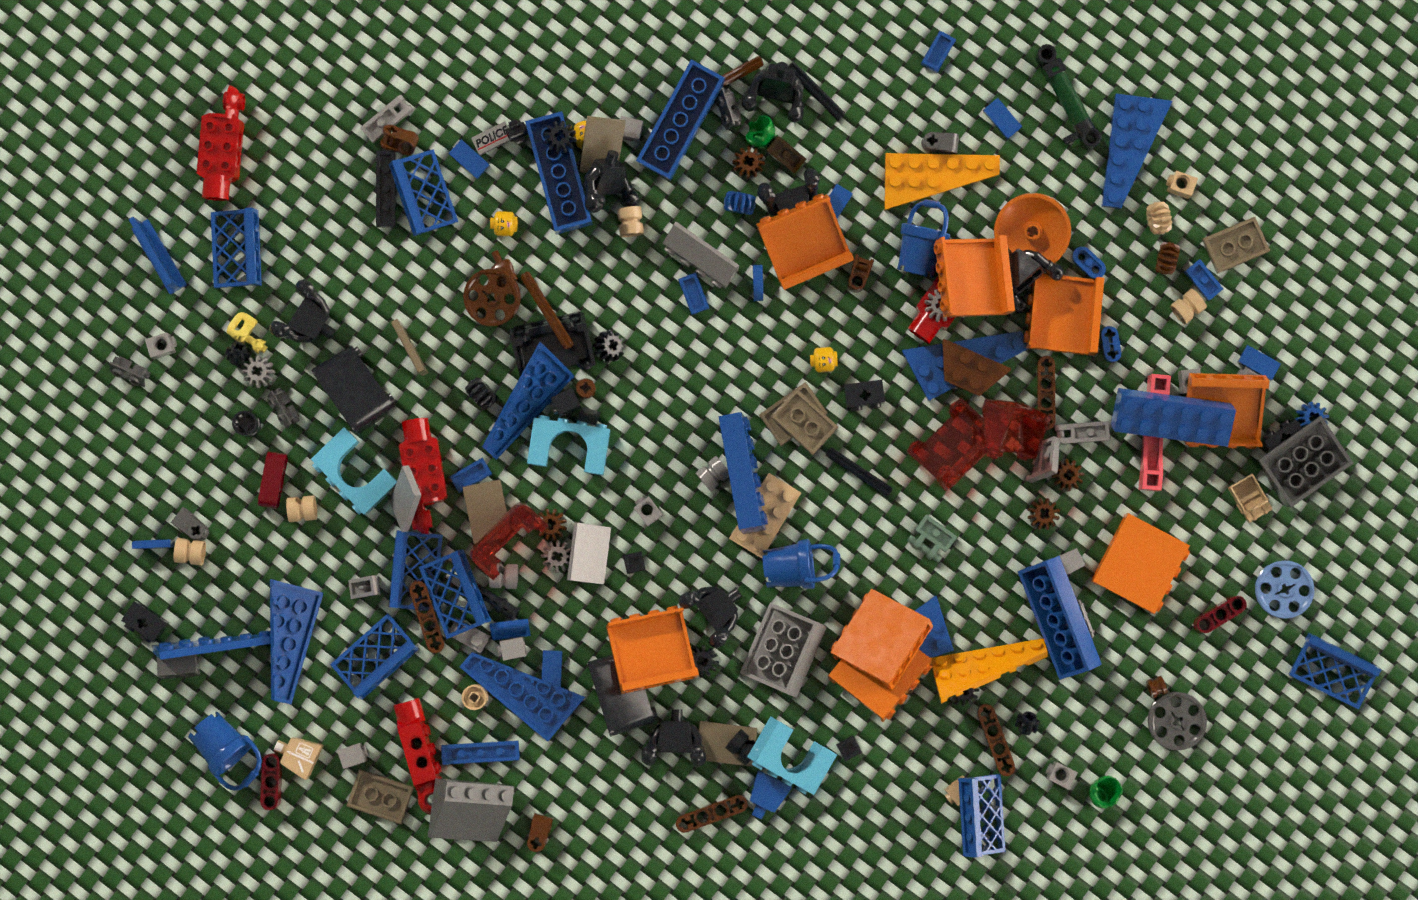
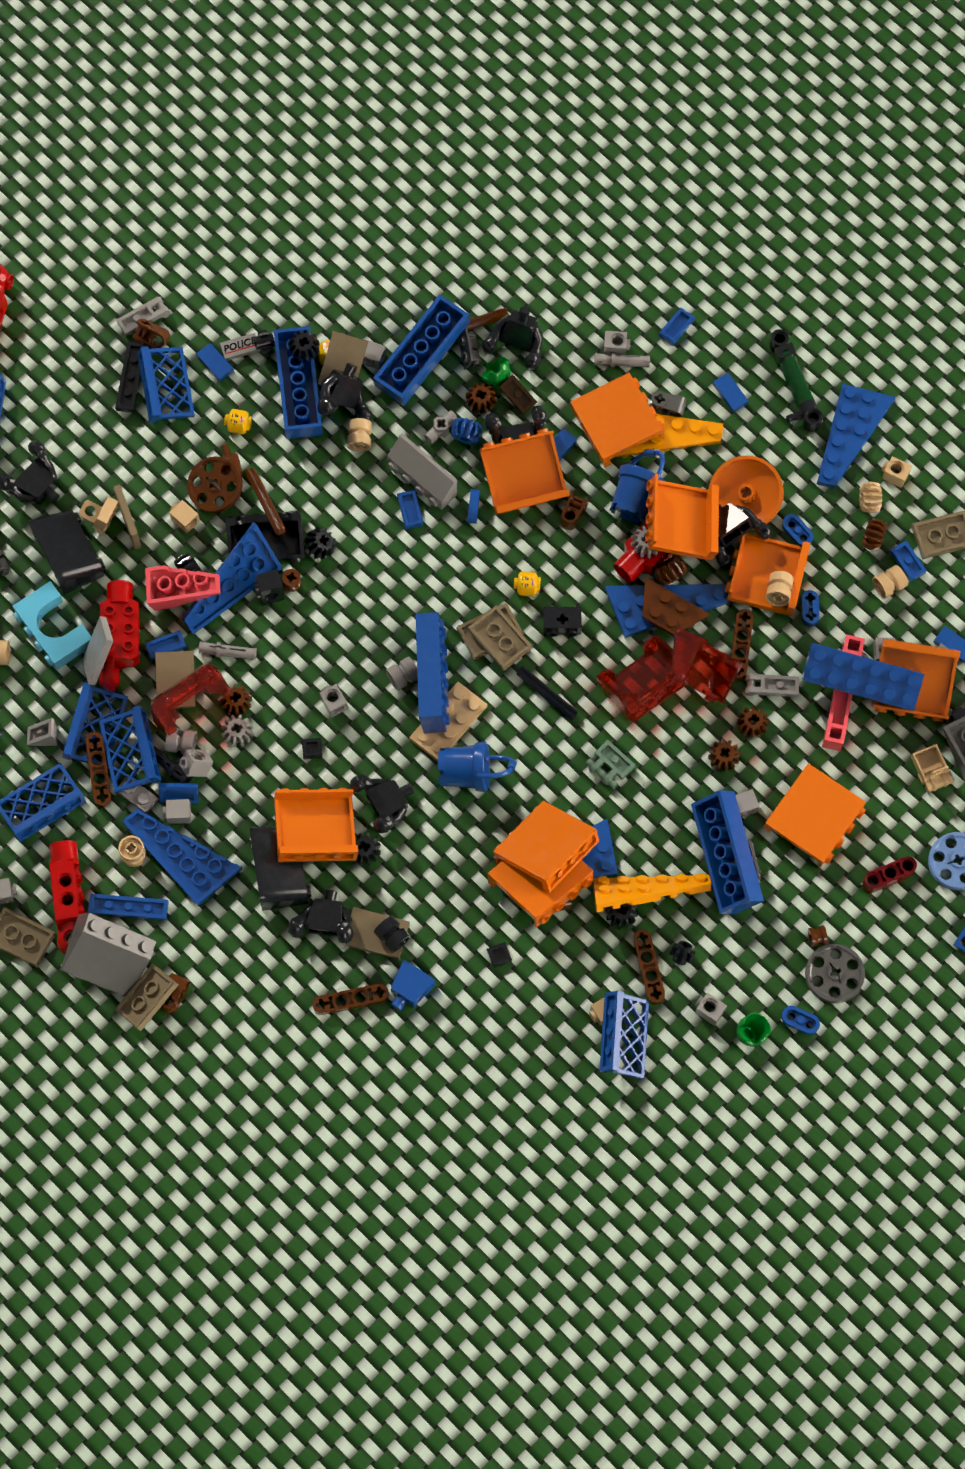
camera: 10 degrees right, 15 degrees down
medium azure arch [527,415,611,476] -> none
blue tile [542,650,563,687] -> none
tile [567,522,611,585] -> none
black tile [578,407,601,425] -> none
light grey slope [740,602,827,698] -> none
medium azure arch [747,716,837,795] -> none
black axle [788,62,845,121] -> none
light grey wing [1026,436,1060,483] -> none
none -> tan piece [79,496,118,534]
none -> dark tan tile [115,963,179,1031]
none -> coral wedge [145,565,221,611]
none -> tan brick [169,500,200,534]
none -> light grey brick [179,749,213,777]
none -> light grey pin [198,641,257,660]
none -> light grey axle [424,410,458,444]
none -> orange panel [570,373,665,467]
none -> light grey pin [594,353,650,368]
none -> light grey brick [603,331,630,355]
none -> reddish brown gear [654,556,687,585]
none -> tan wheel [766,571,794,607]
none -> blue plate [781,1006,820,1035]

